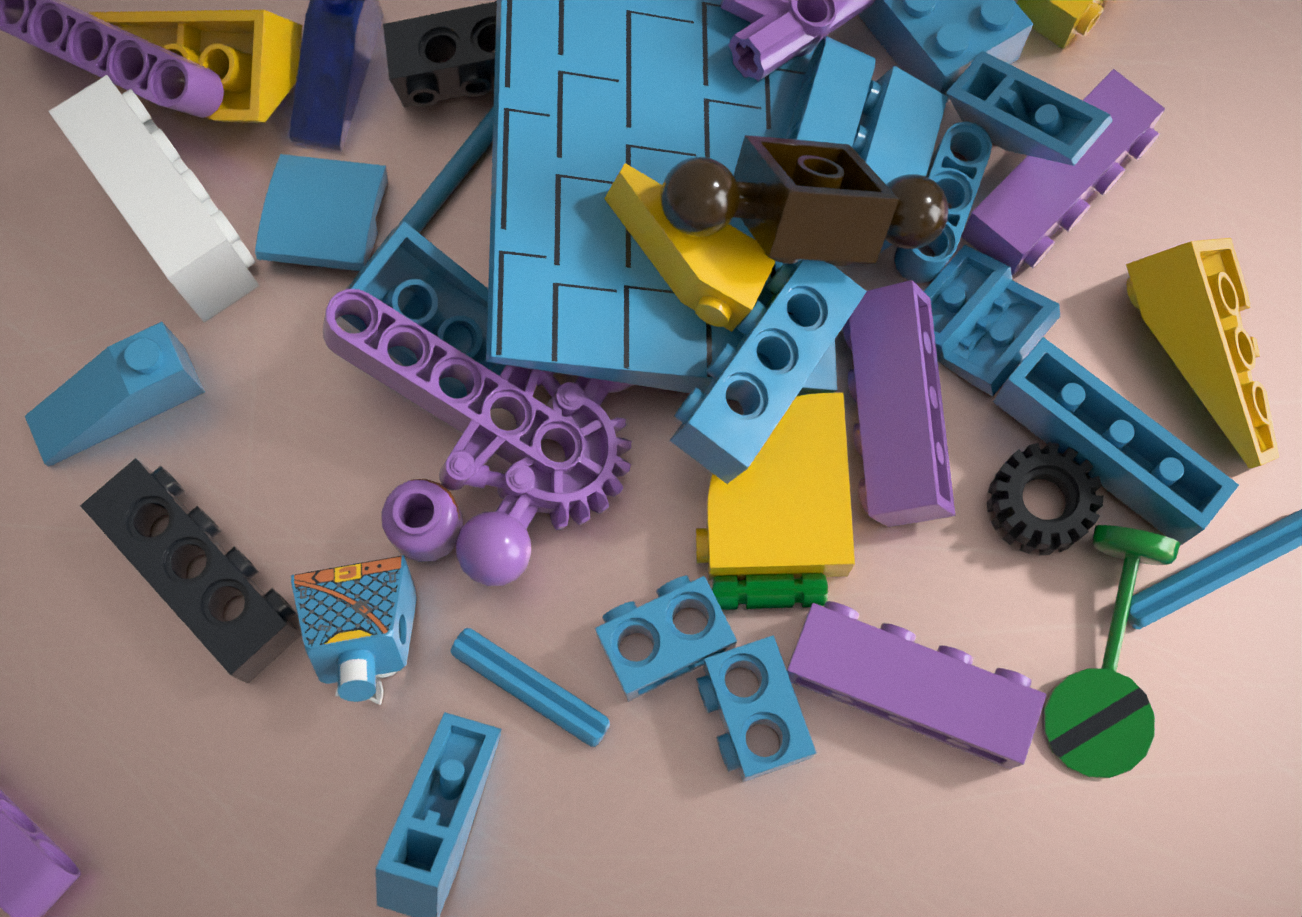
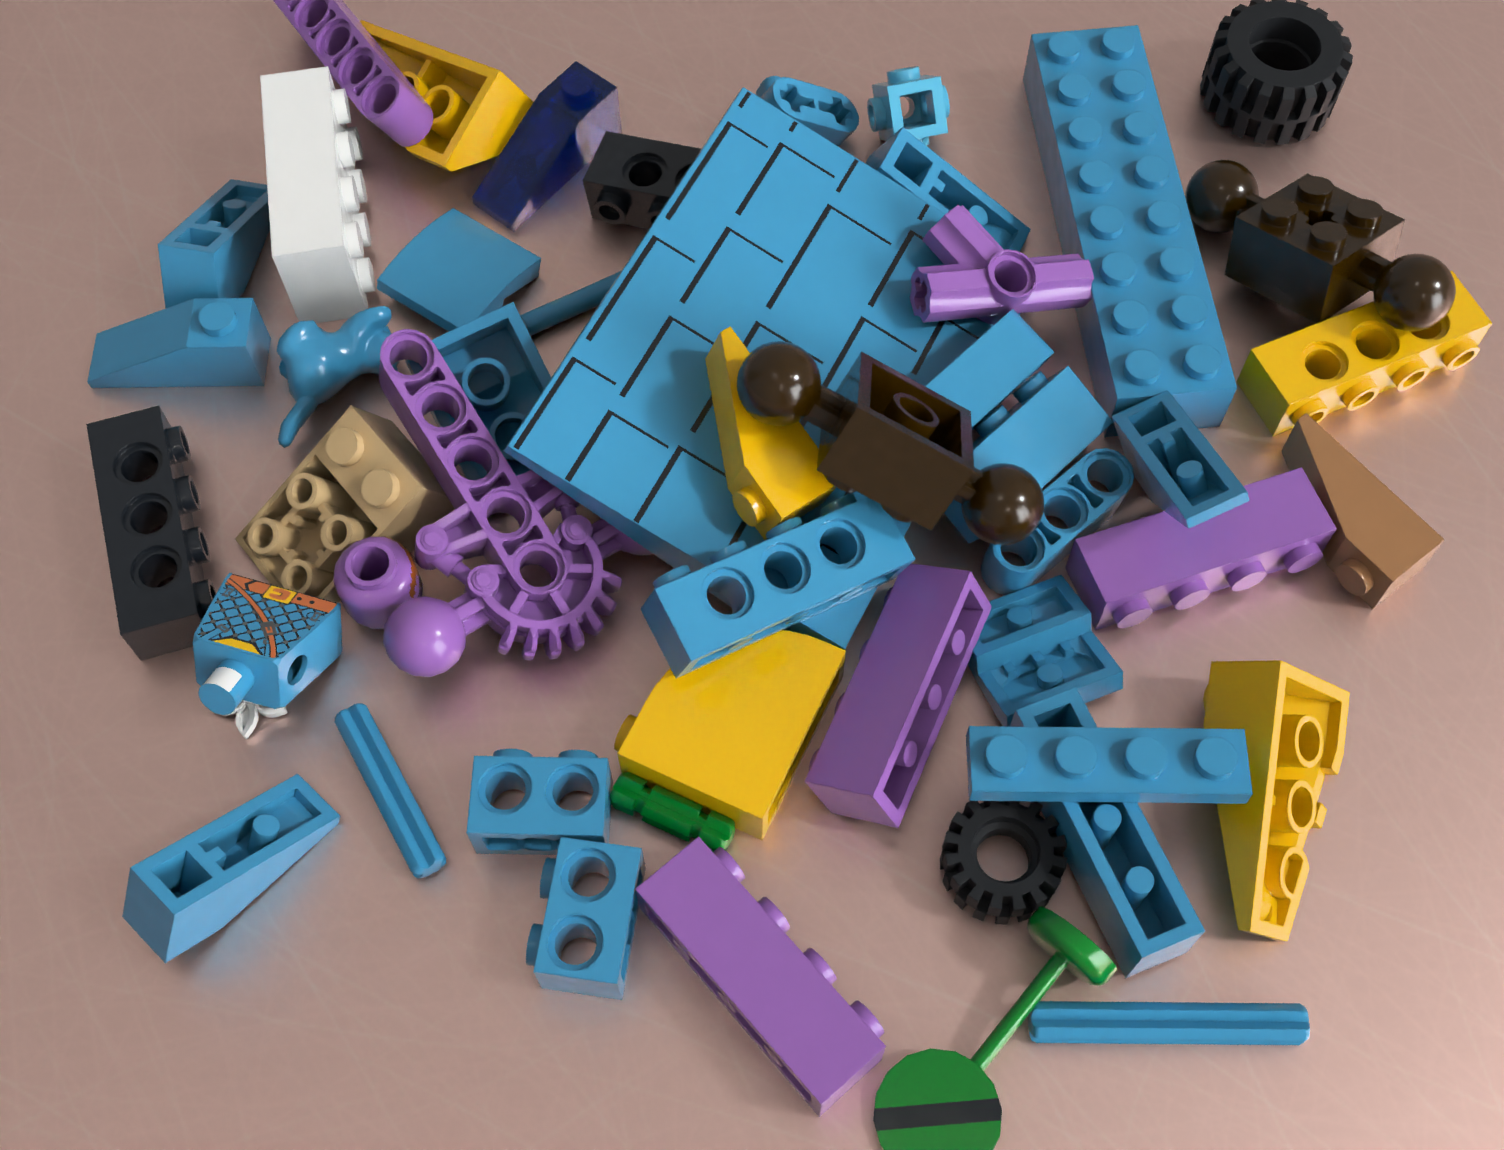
camera: 25 degrees right, 10 degrees down
none -> dark azure slope [158,179,270,308]
none -> tan slope [235,405,454,603]
none -> dark azure animal [277,306,399,448]
none -> dark azure plate [966,726,1253,804]
none -> medium nougat slope [1281,413,1445,609]

